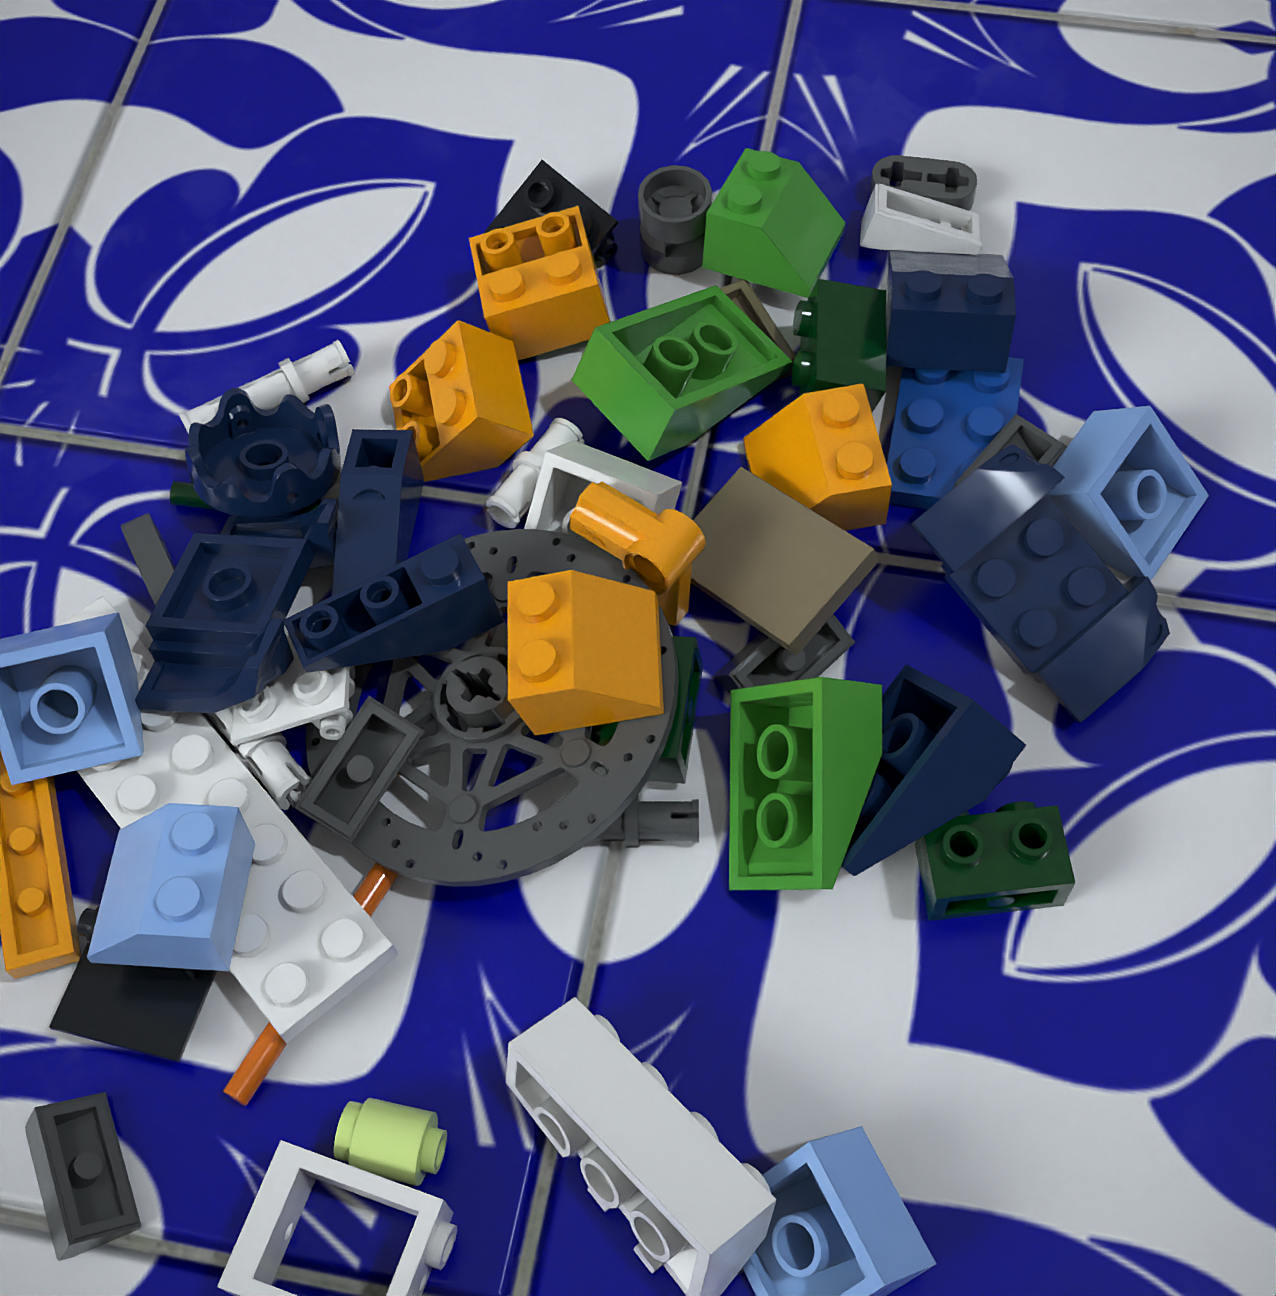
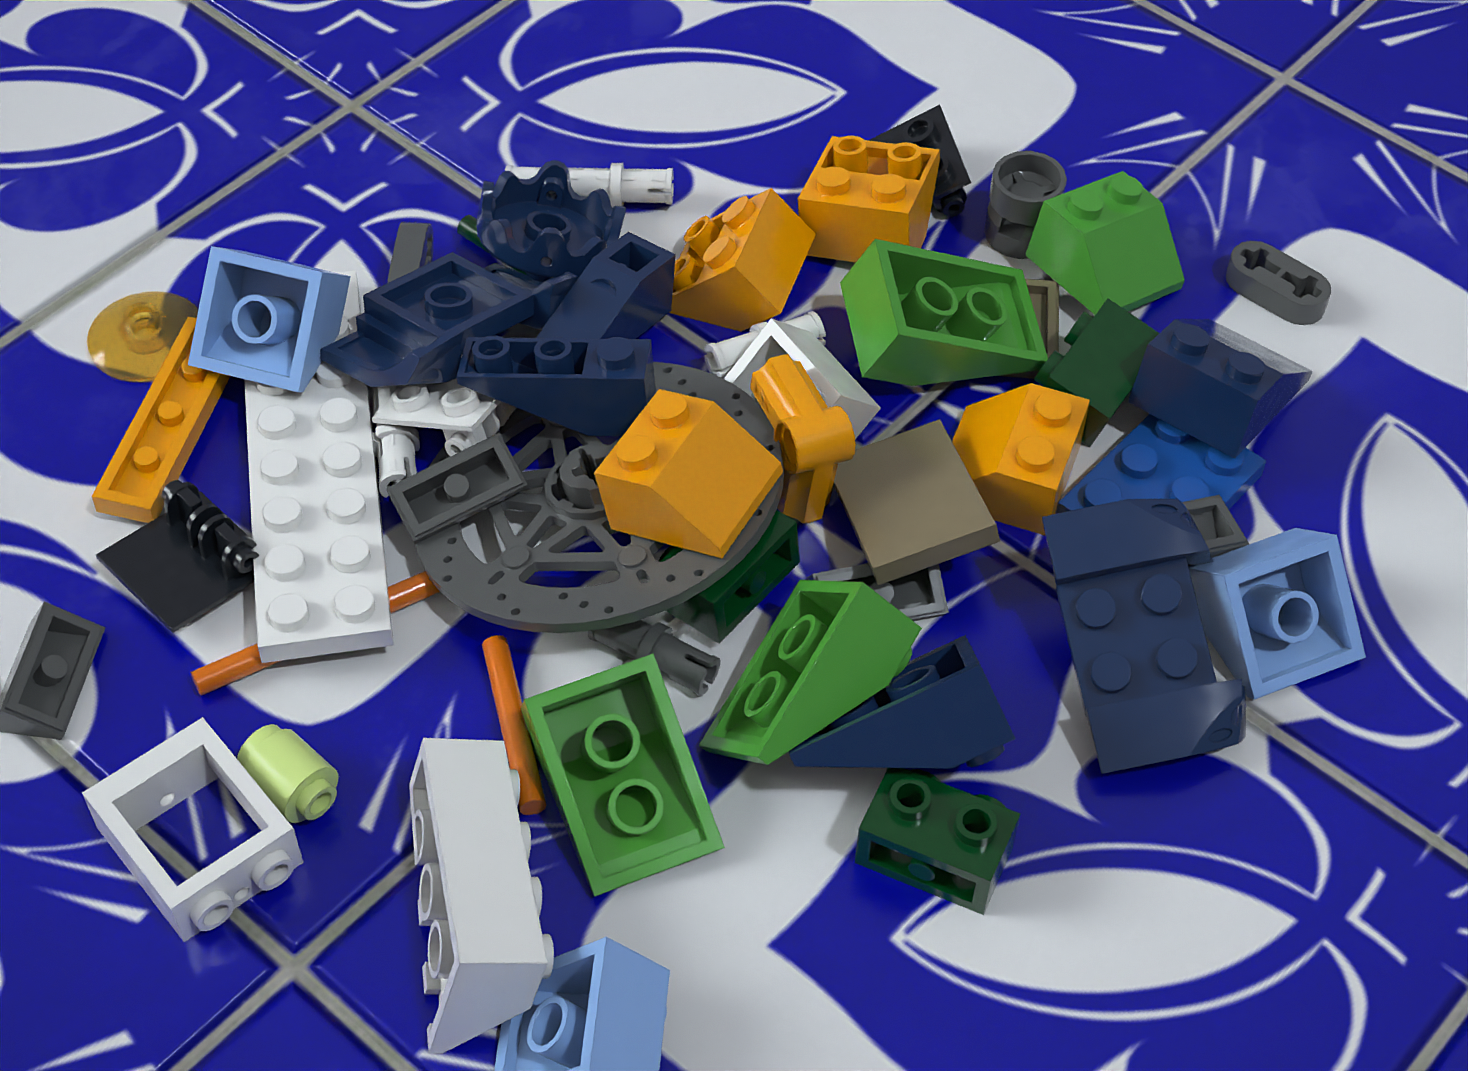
camera: 25 degrees right, 10 degrees down
light blue slope [87,803,255,971] -> none
white slope [860,183,982,255] -> none
none -> orange bar [482,635,546,815]
none -> bright green slope [521,653,725,897]

